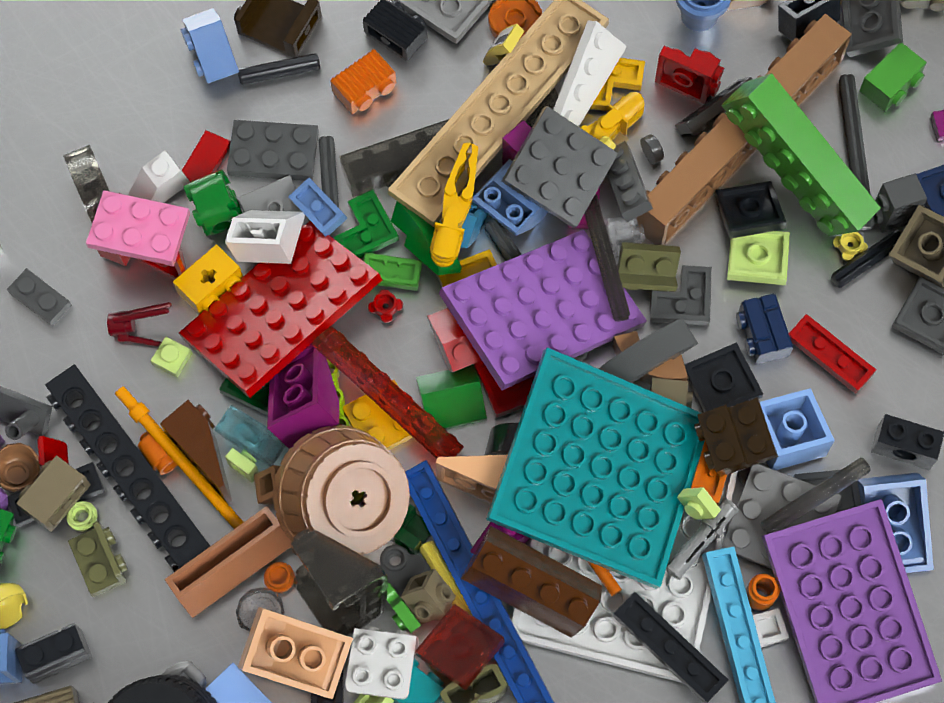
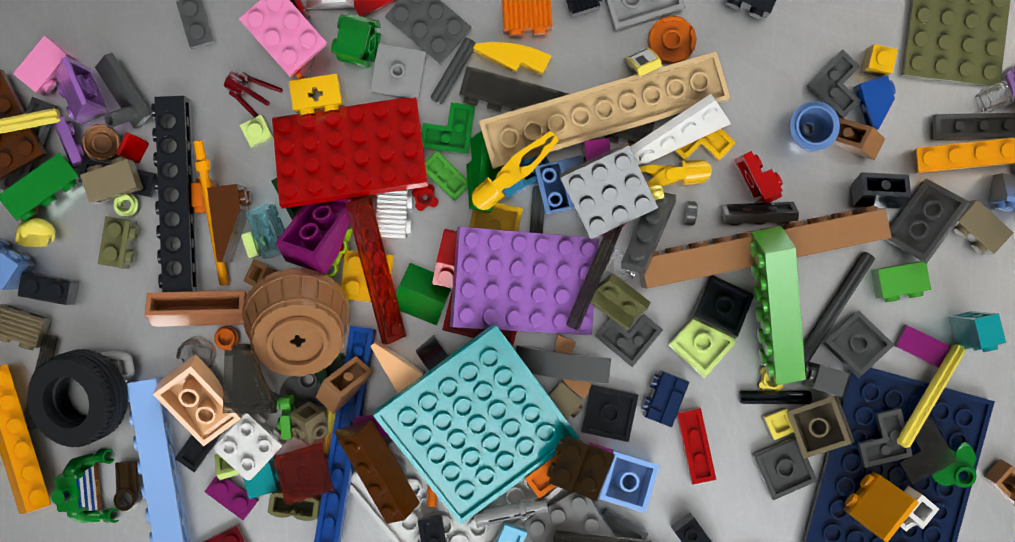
camera: 30 degrees right, 20 degrees up
white slope [225,210,305,264] -> none
medium blue plate [288,177,347,237] -> none
yellowish green plate [677,487,721,520] -> none
none -> medium nougat slope [316,356,373,414]
none -> white brick [376,190,413,239]
none -> yellow slope [473,42,552,77]
none -> light yellow plate [763,408,794,440]
none -> dark grey plate [823,310,895,378]

